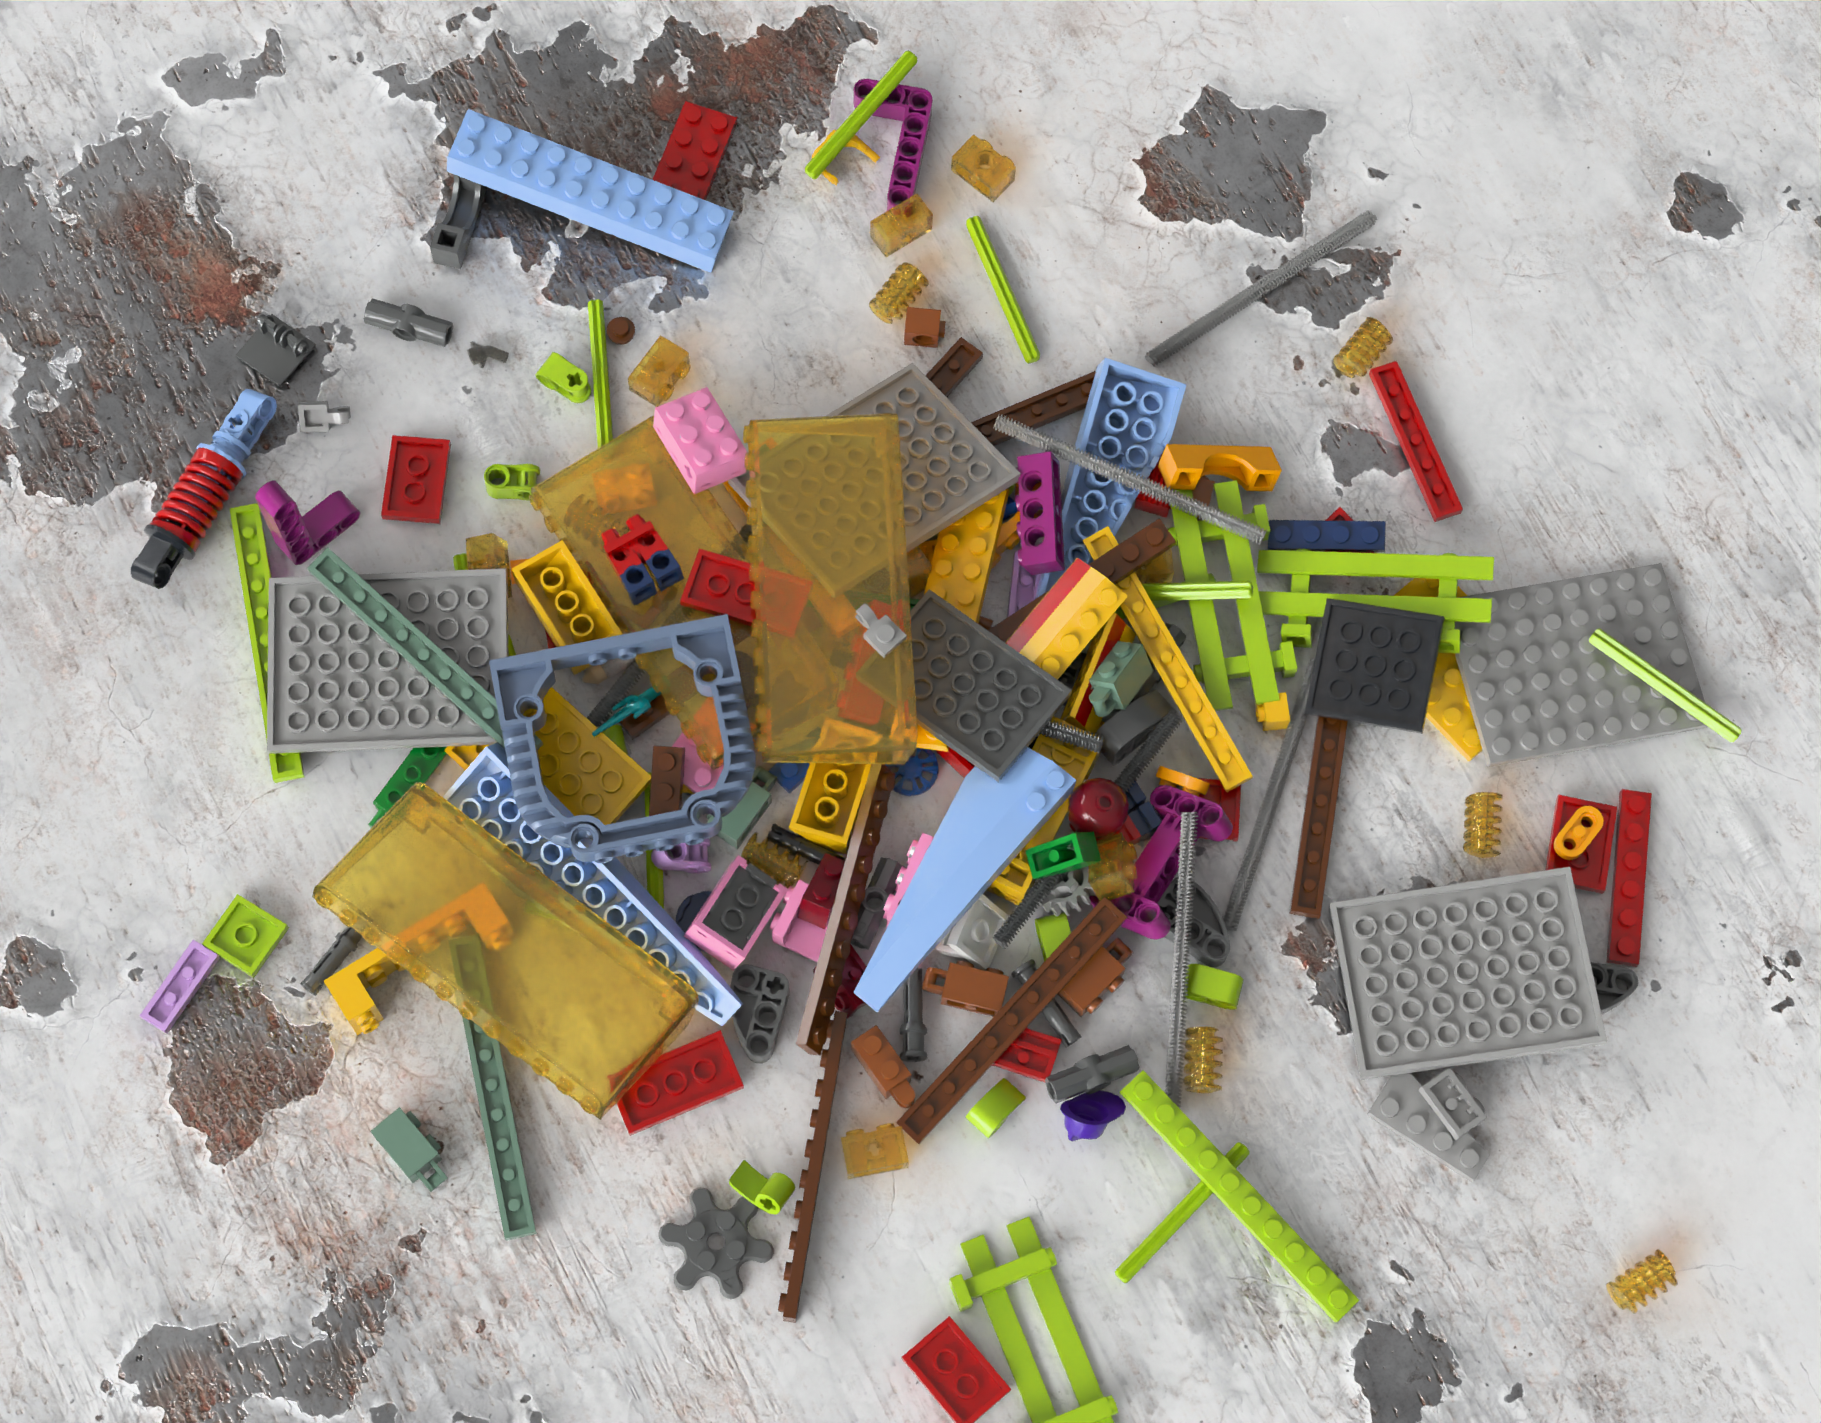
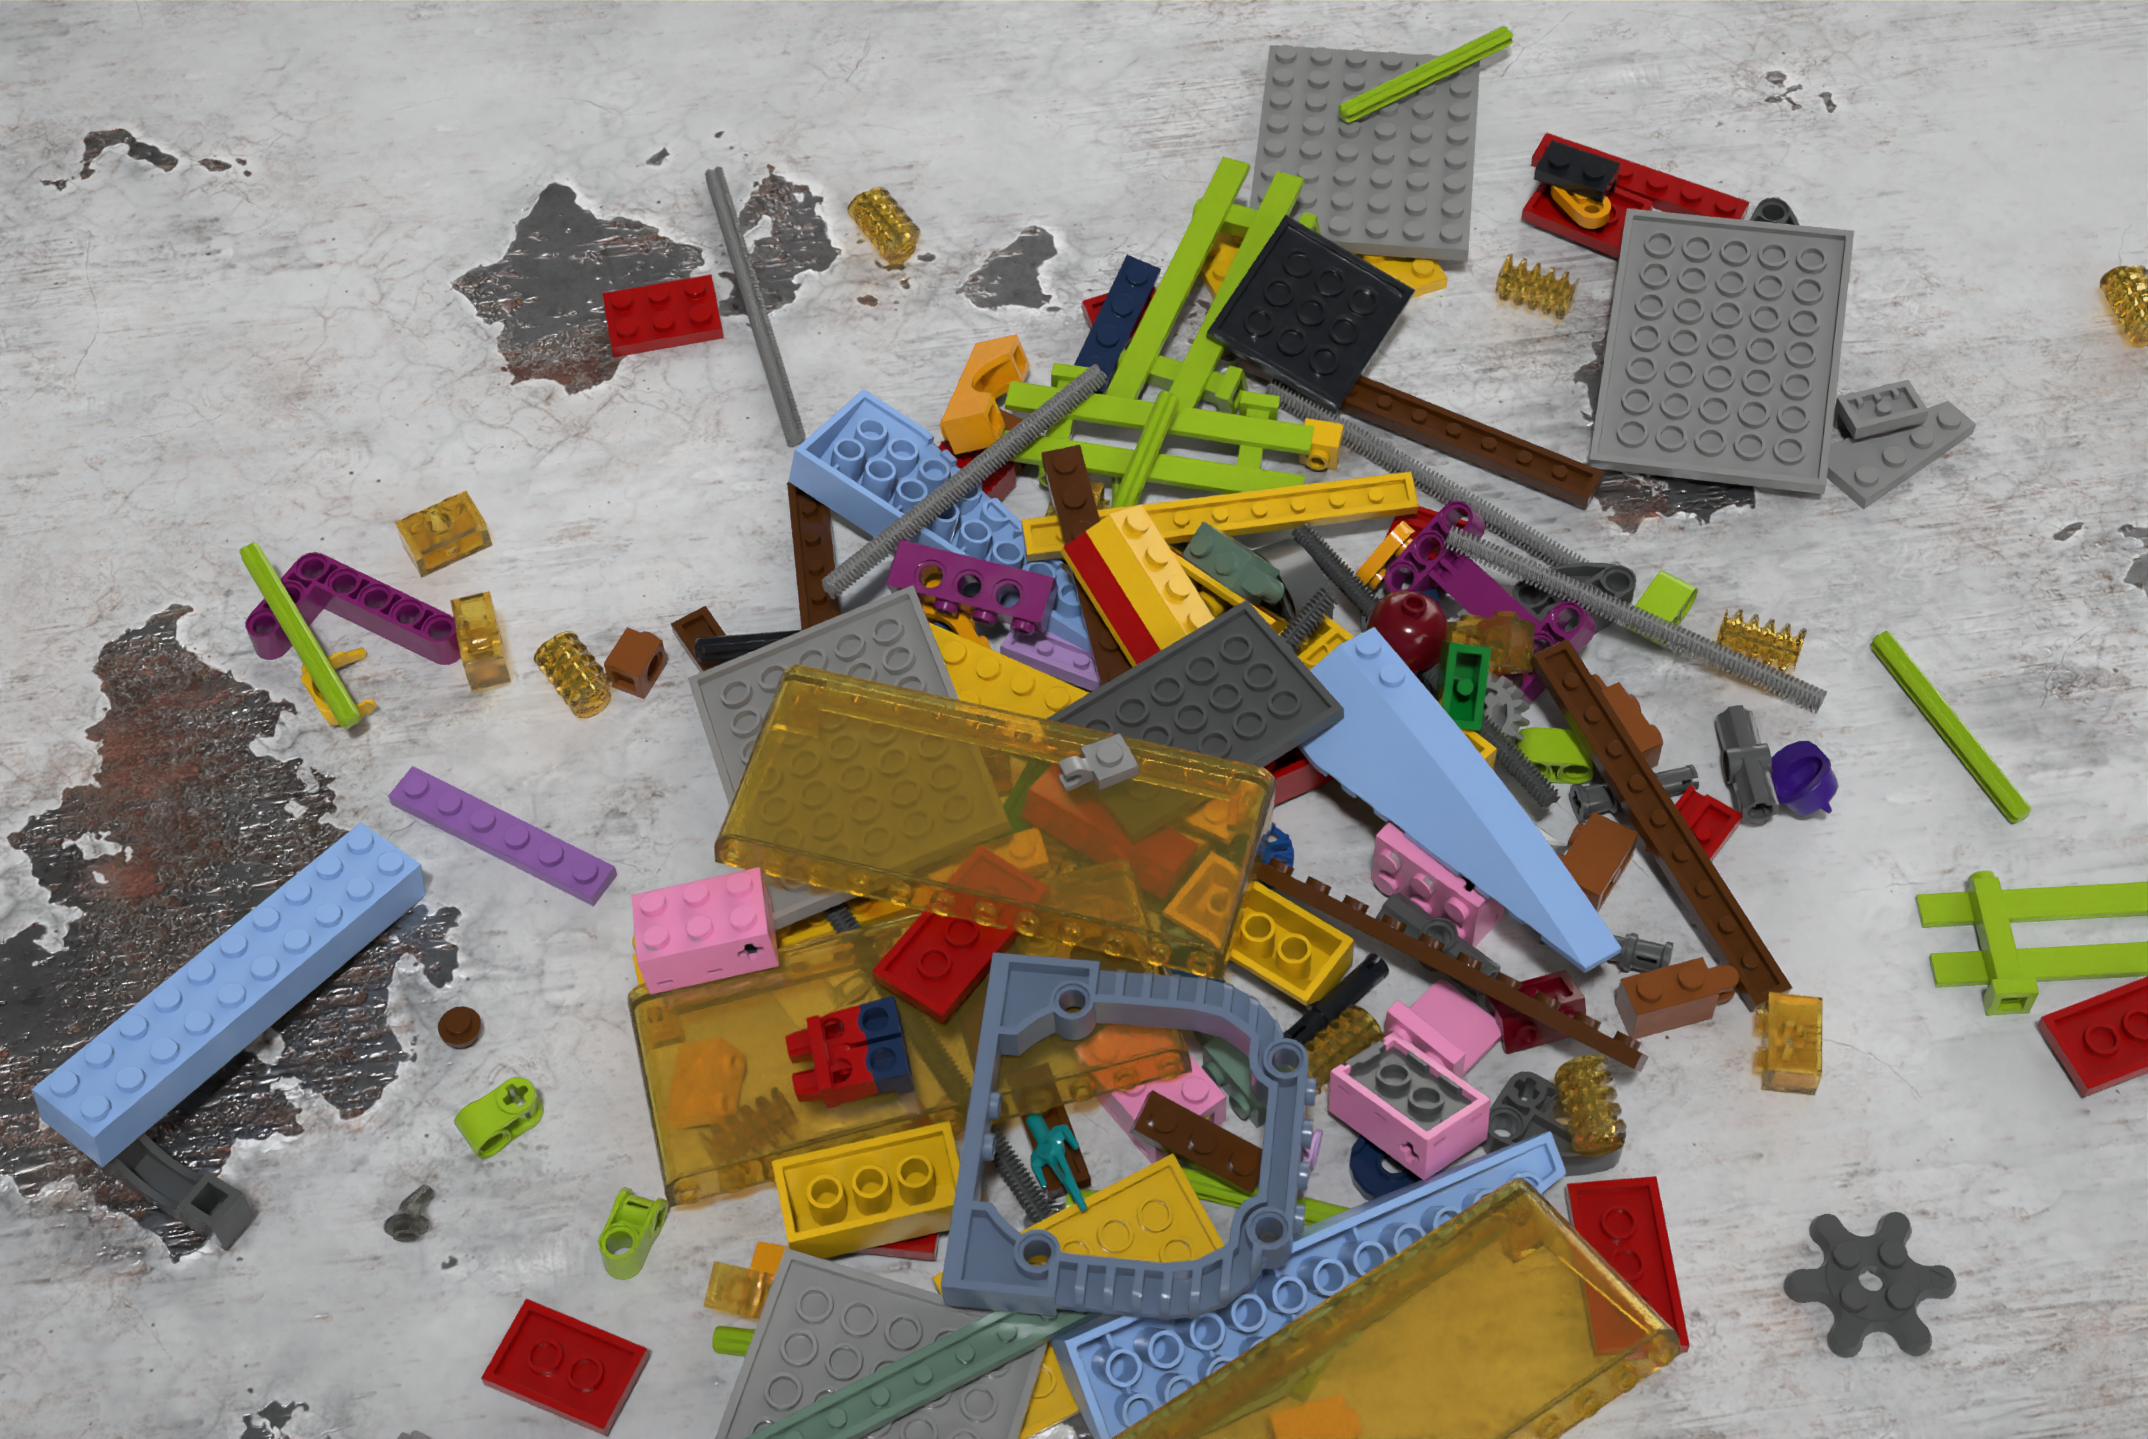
camera: 65 degrees left, 15 degrees down
dark grey piece [364,298,453,347] -> none
lime axle [588,299,614,458] -> none
clear yellow brick [628,335,691,407] -> none
red plate [652,101,737,200] -> none
lime panel [729,1160,795,1215] -> none
reddish brown plate [778,1011,847,1323] -> none
dark red brick [797,853,845,929] -> none
lime panel [965,1078,1026,1138] -> none
lime axle [966,216,1040,364] -> none
lime plate [1119,1070,1359,1323] -> none
red plate [1369,361,1463,522] -> none
none -> medium lavender plate [388,766,617,906]
none -> red plate [602,274,724,358]
none -> black axle [693,630,802,662]
none -> black bracket [1534,140,1620,203]
none -> clear yellow piece [1554,1054,1627,1157]

